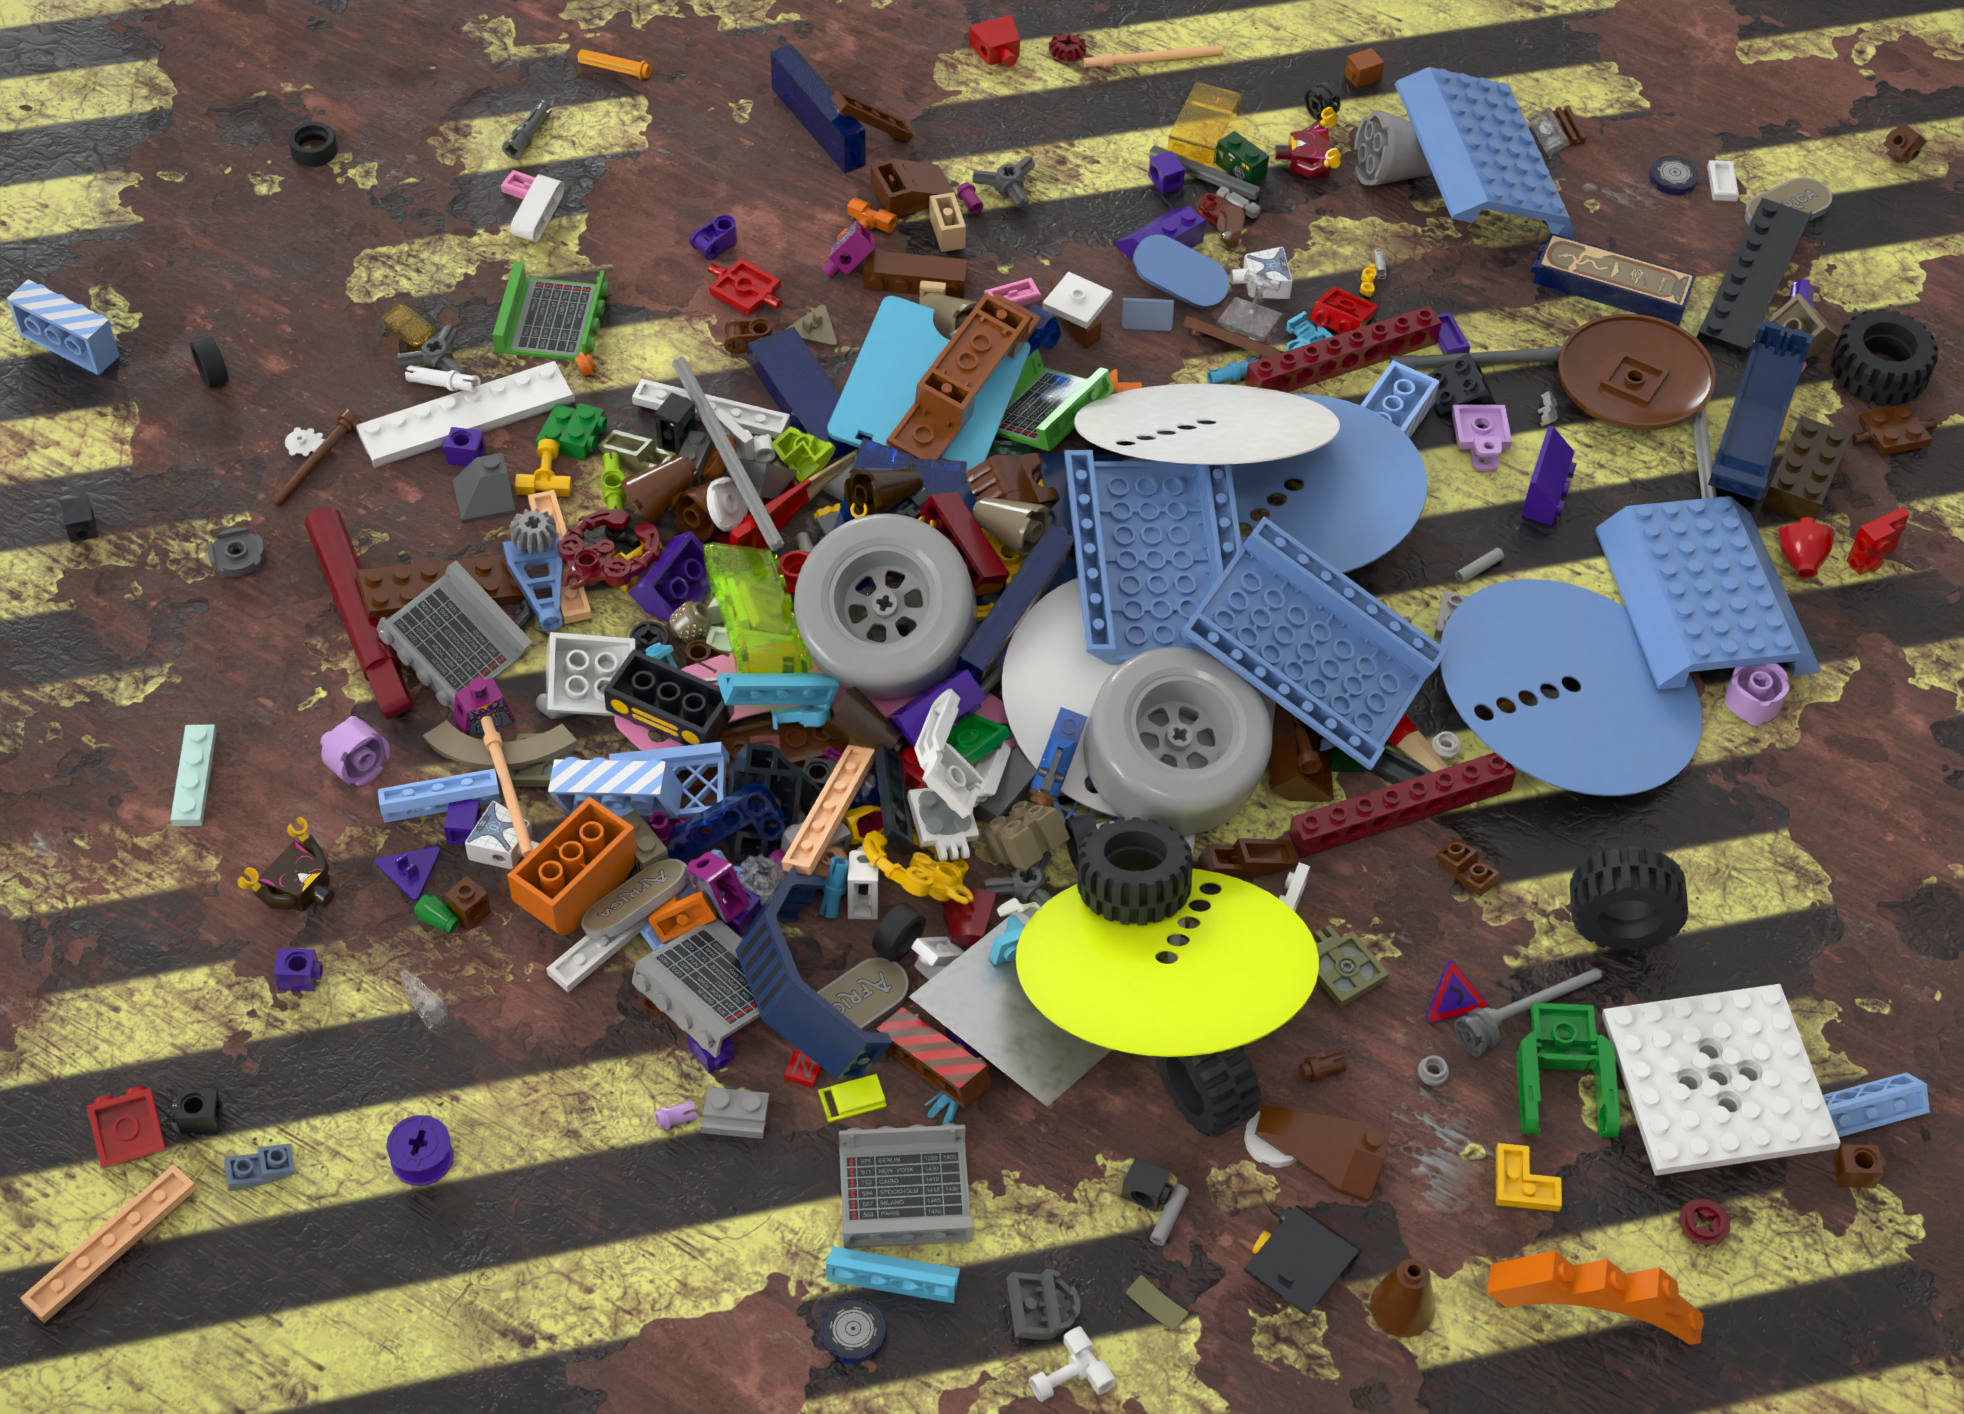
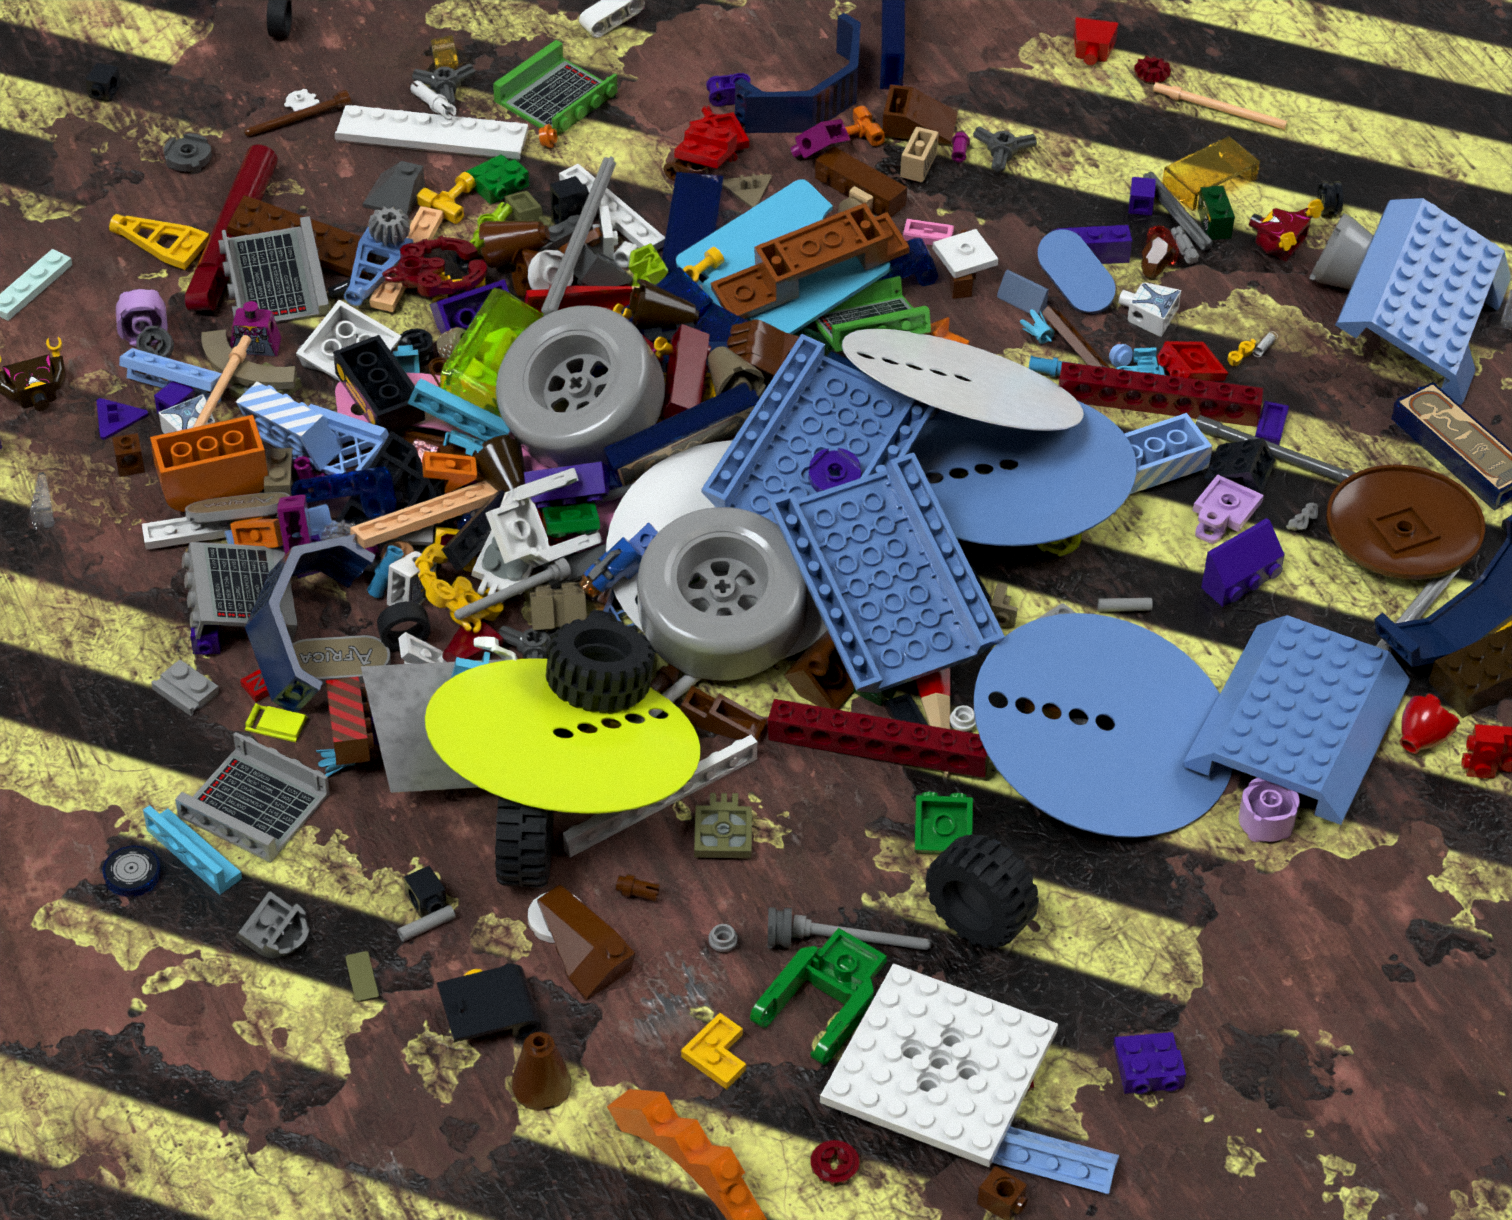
camera: 35 degrees right, 5 degrees down
green cone [413,894,460,934] -> none
dark purple brick [442,427,486,467] -> none
lavender pin [655,1100,697,1131] -> none
reddish brown plate [831,89,914,143] -> none
white bar [1029,1326,1116,1402] -> none
clear plate [1216,270,1282,342] -> none
dark orange brick [1344,48,1384,88] -> none
piece [1425,960,1489,1023] -> none
reddish brown slope [1436,838,1501,896] -> none
none -> yellow plate [109,214,210,270]
none -> dark grey wheel [136,326,174,358]
none -> orange slope [422,451,477,494]
none -> light grey piece [454,557,571,620]
none -> yellow bar [667,247,724,289]
none -> red plate [674,122,737,169]
none -> dark blue panel [735,13,861,133]
none -> dark purple plate [808,448,861,492]
none -> green plate [914,792,973,854]
none -> medium azure piece [1020,309,1055,344]
none -> light blue plate [1109,344,1133,368]
none -> dark purple plate [1113,1032,1186,1094]

